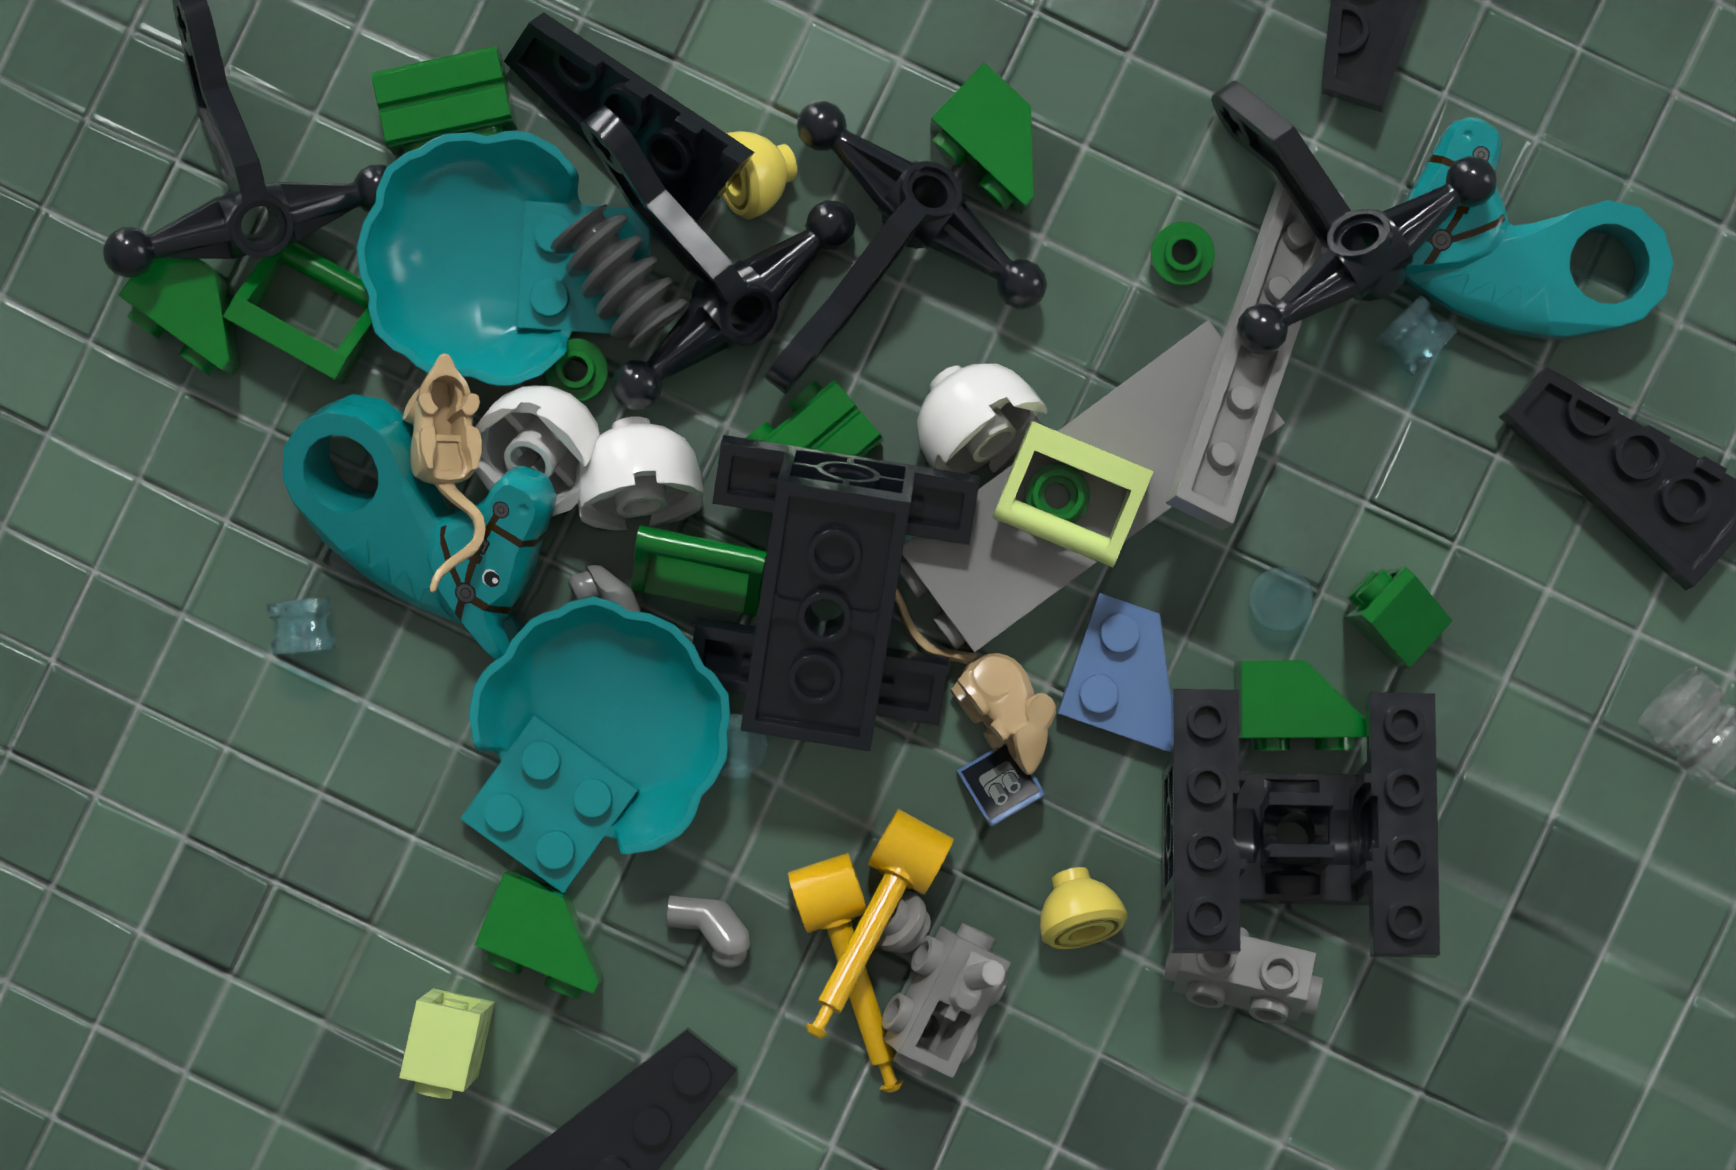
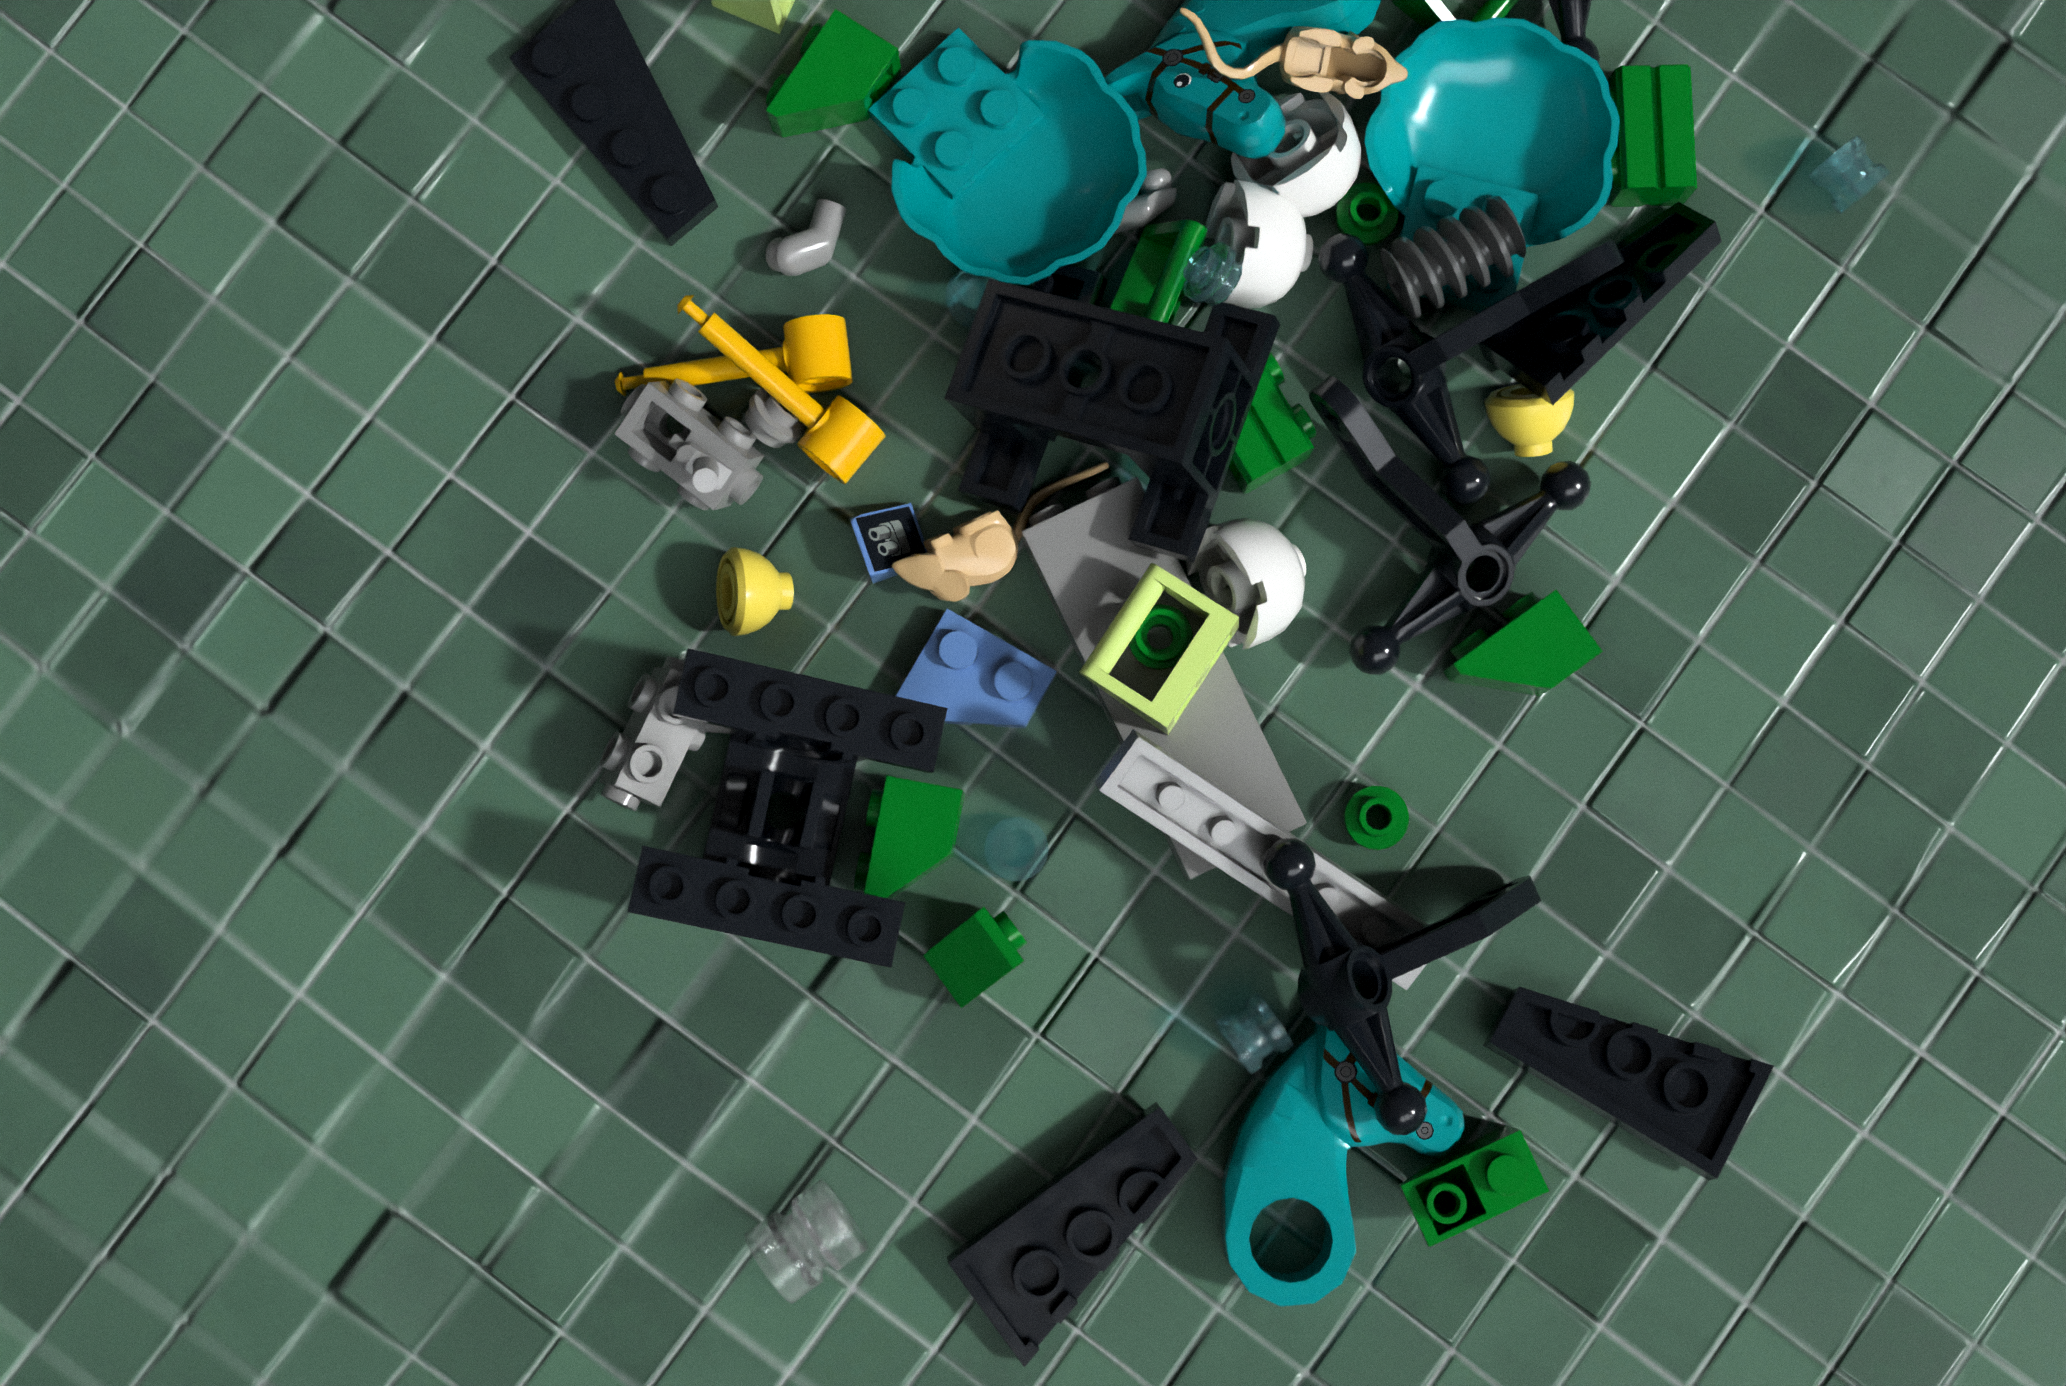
camera: 105 degrees right, 5 degrees down
none -> clear light blue plate [1183,242,1242,306]
none -> green slope [1399,1125,1549,1247]

